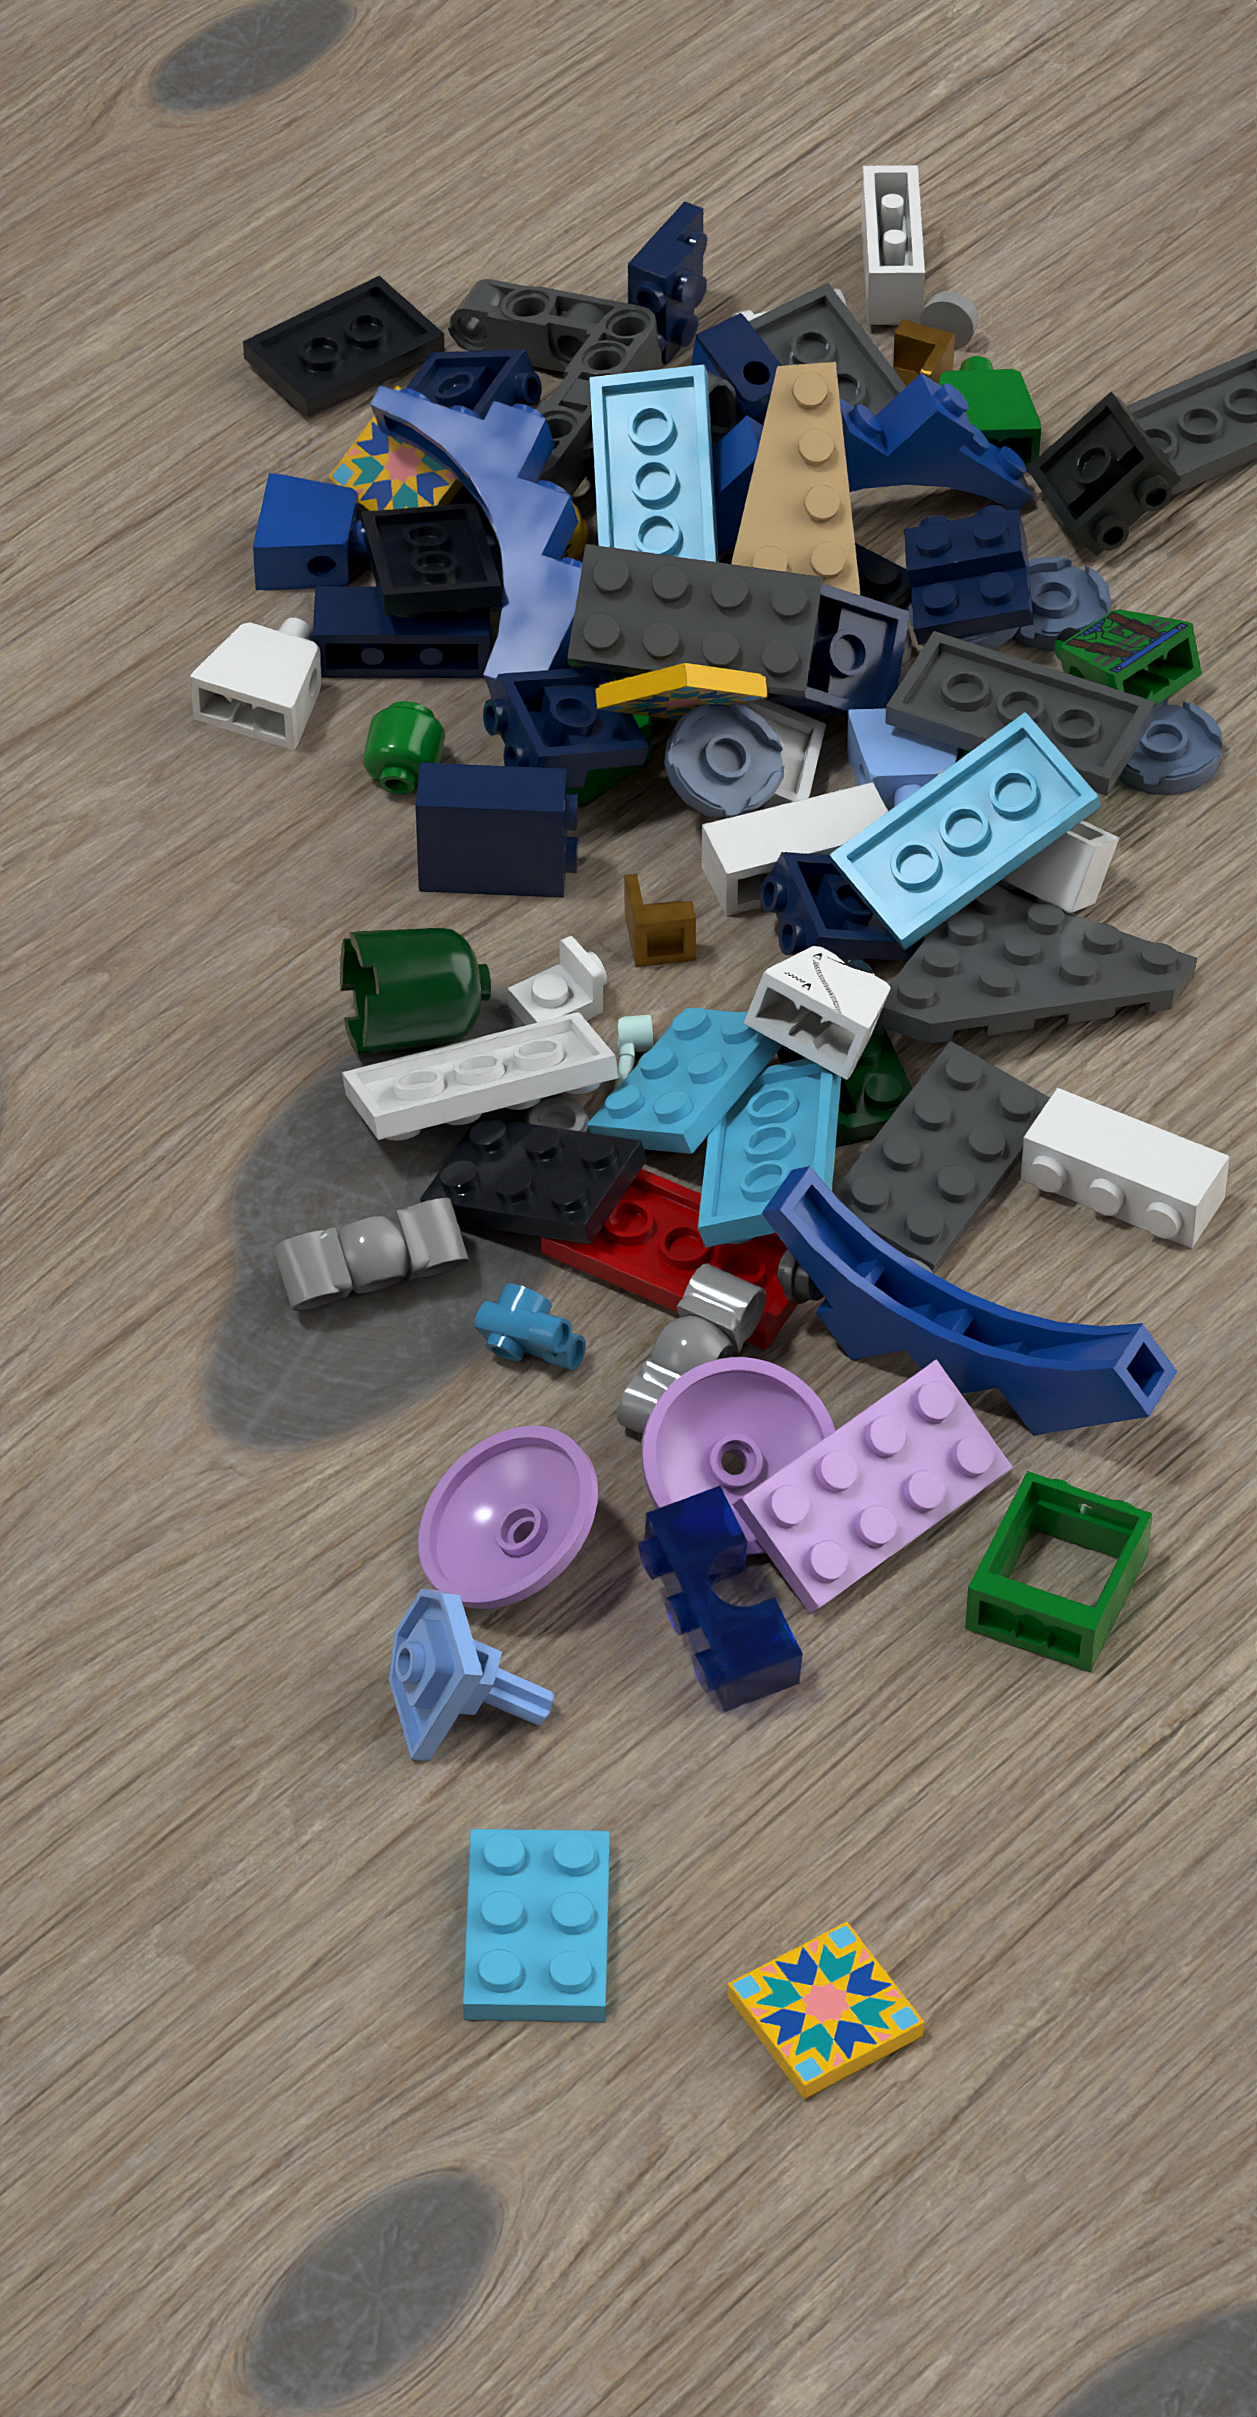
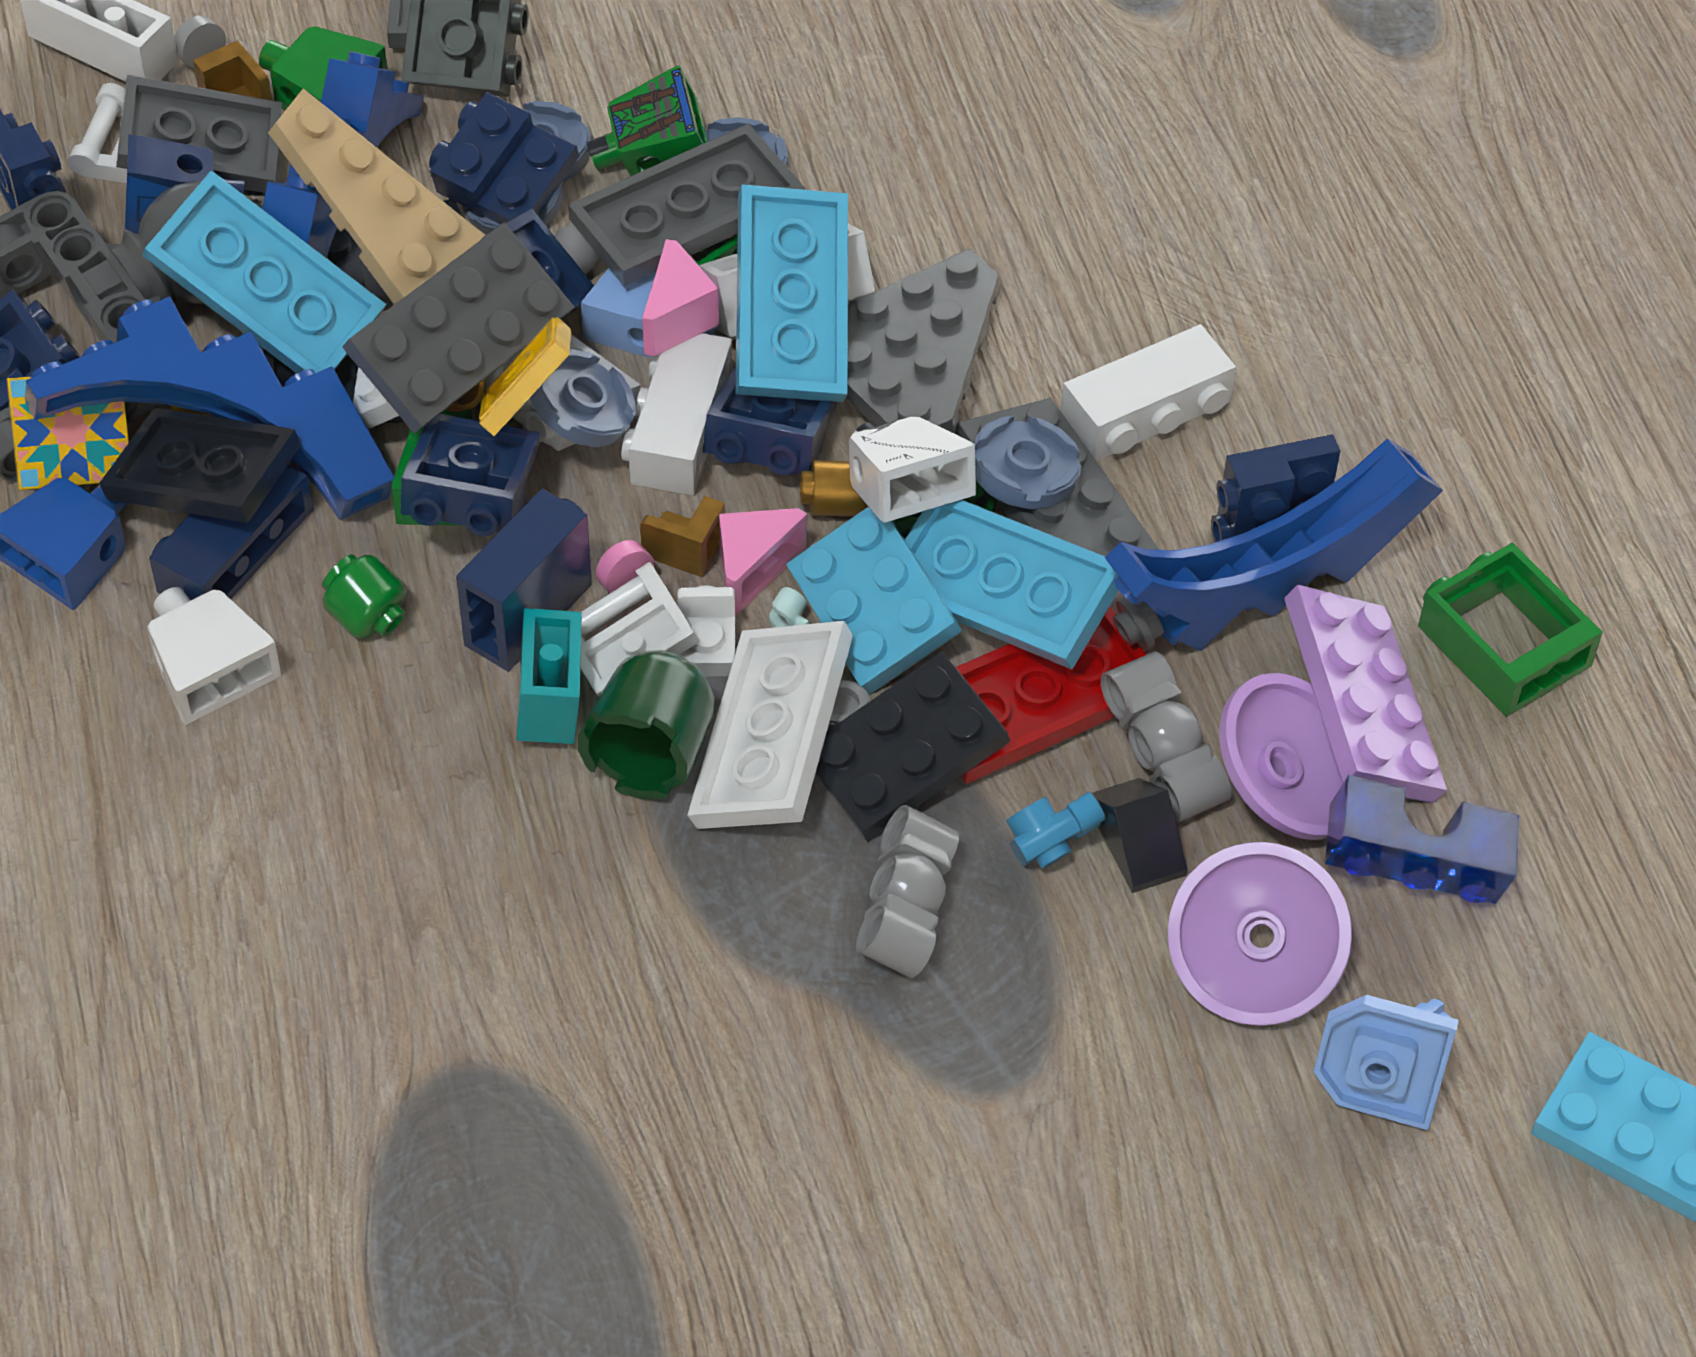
camera: 60 degrees left, 5 degrees up
none -> teal slope [516,608,582,744]
none -> white plate [580,562,700,697]
none -> bright pink tile [596,540,654,593]
none -> bright pink slope [642,239,719,356]
none -> bright pink slope [719,508,807,617]
none -> sand blue tile [974,416,1082,509]
none -> black slope [1091,778,1187,893]
none -> dark blue plate [1211,434,1341,542]

